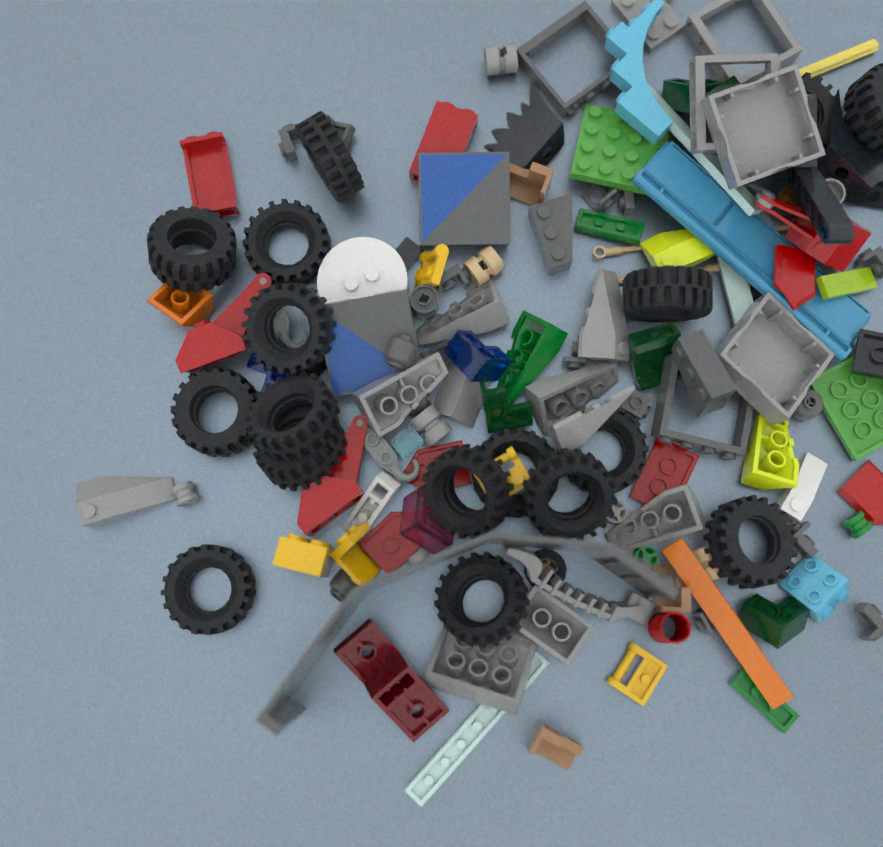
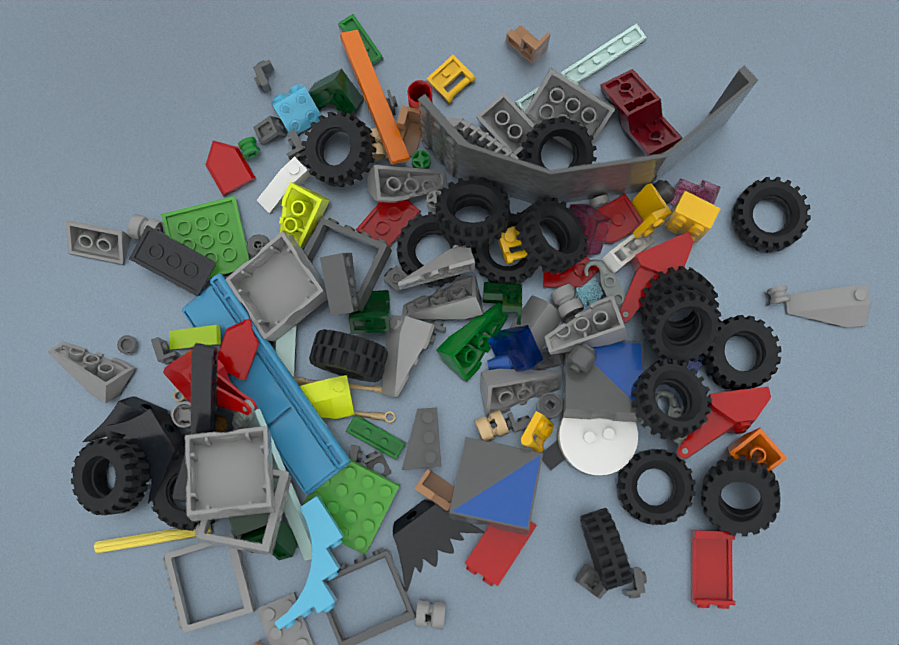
camera: 170 degrees left, 0 degrees up
none -> dark grey bracket [253,116,287,144]
none -> blue cone [487,352,517,370]
none -> clear pink panel [670,178,721,205]

